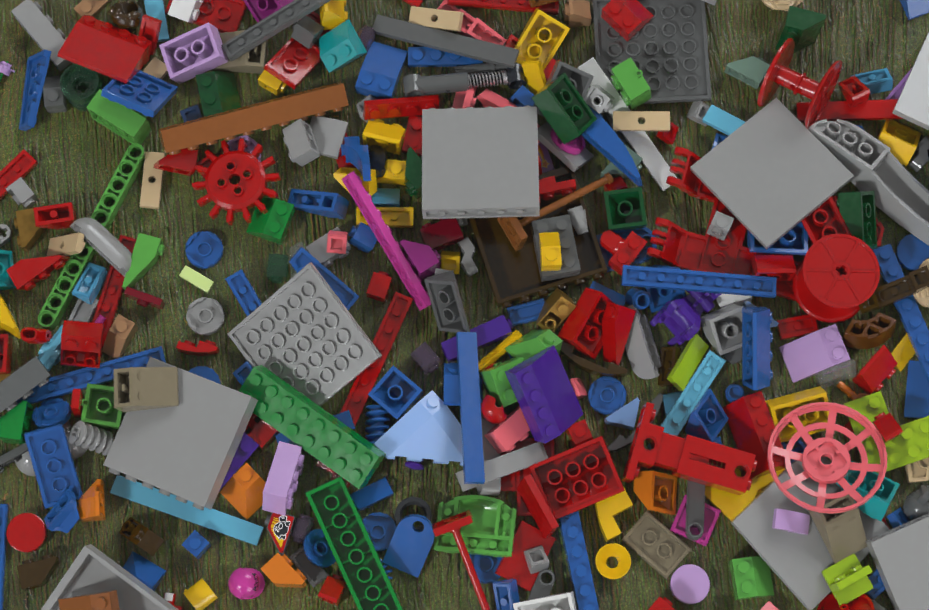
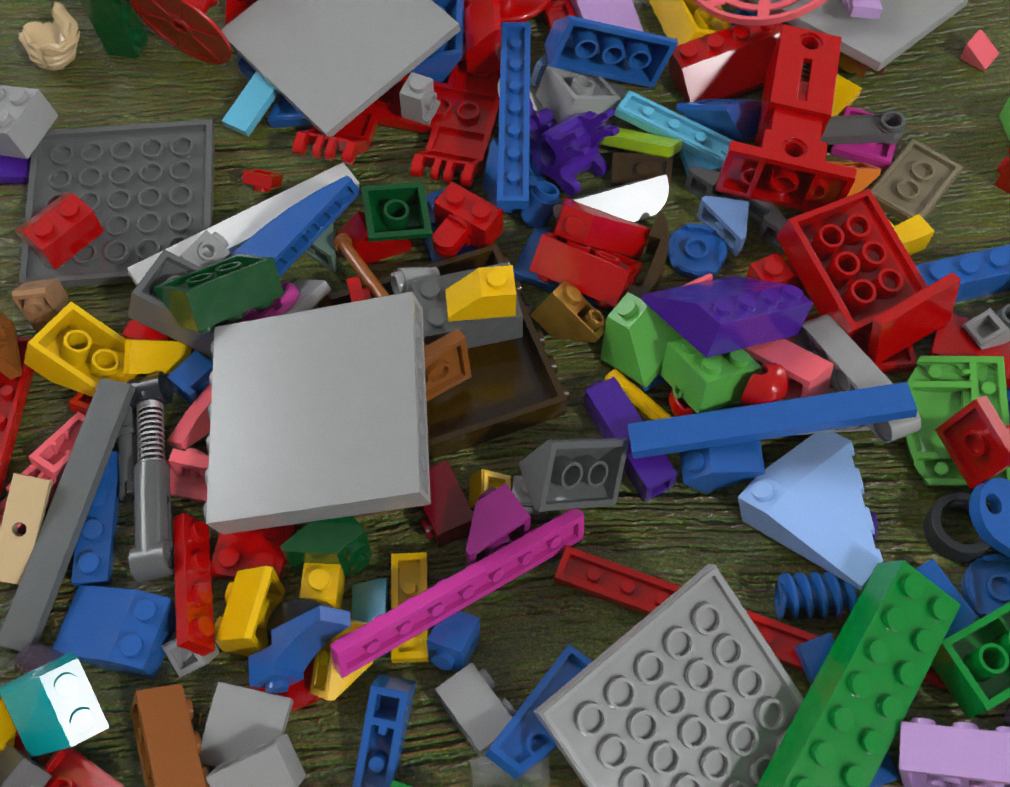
camera: 90 degrees left, 15 degrees down
coral slope [327,230,348,254] -> none
red brick [366,271,392,303] -> none
blue slope [368,365,423,420] -> none
clear purple brick [410,342,440,375] -> none
light grey piece [458,237,478,277] -> none
blue tile [507,298,545,327] -> none
yellow piece [595,543,631,579] -> none
bright green brick [610,57,652,110] -> none
tan tile [613,111,670,131] -> none
lavender tile [670,564,710,604] -> none
light grey slope [686,101,710,126] -> none
sand green slope [724,56,770,89] -> none
blue plate [725,384,744,403] -> none
bright green slope [729,556,774,601] -> none

